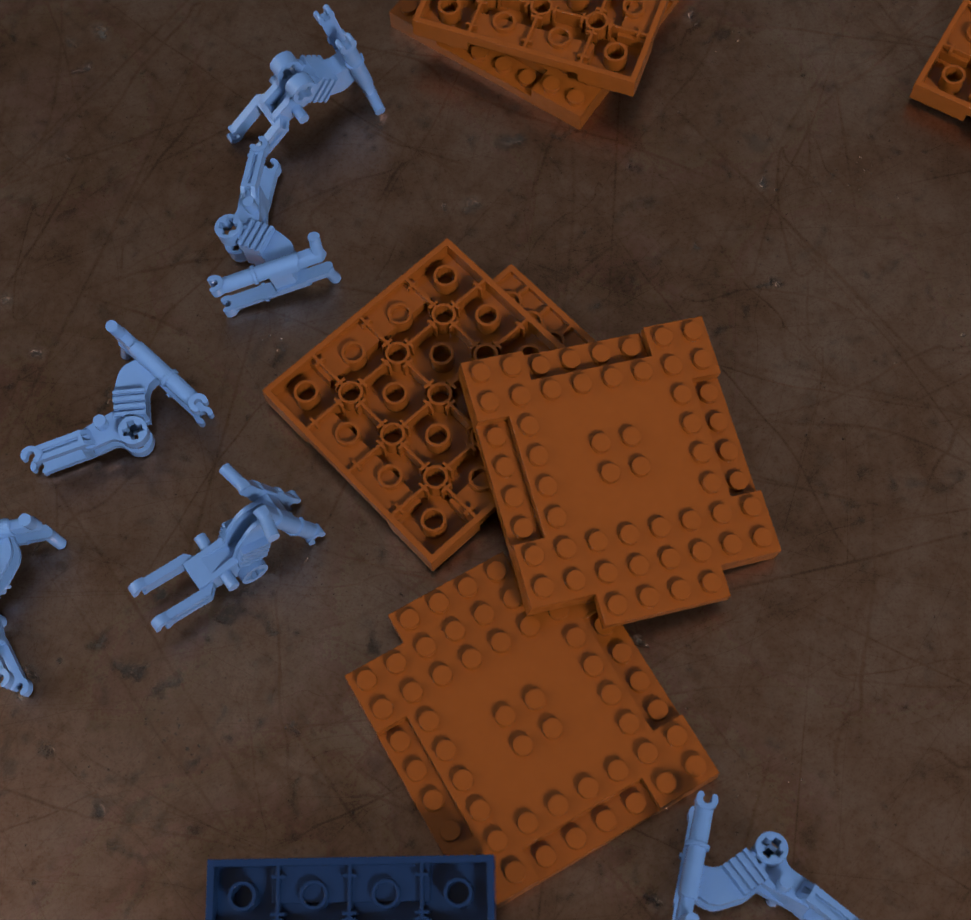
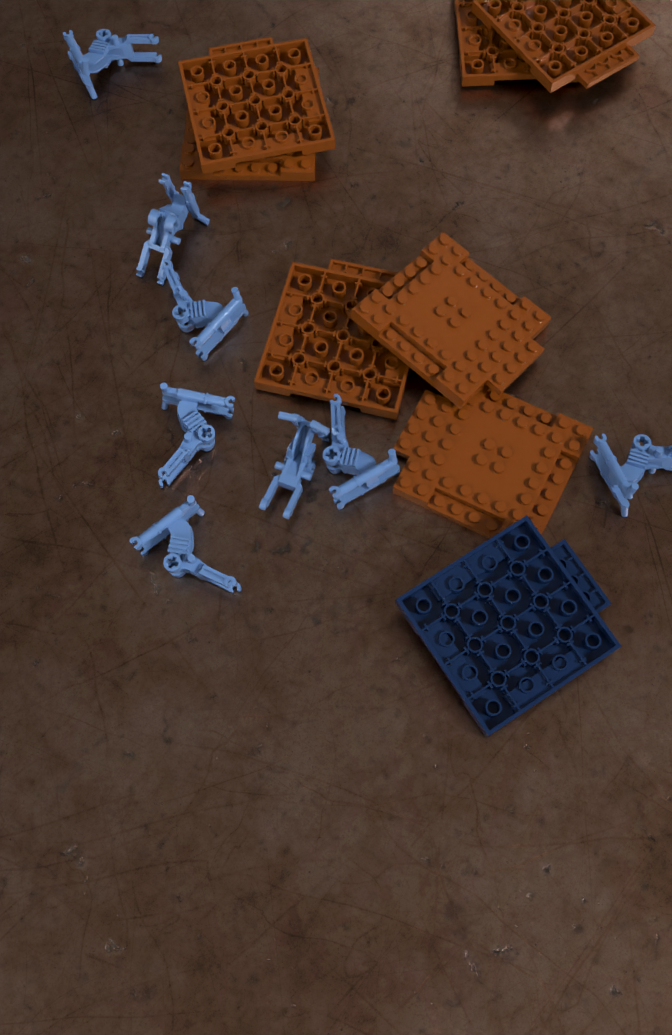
camera: 35 degrees left, 0 degrees up
none -> medium blue piece [323,394,401,510]

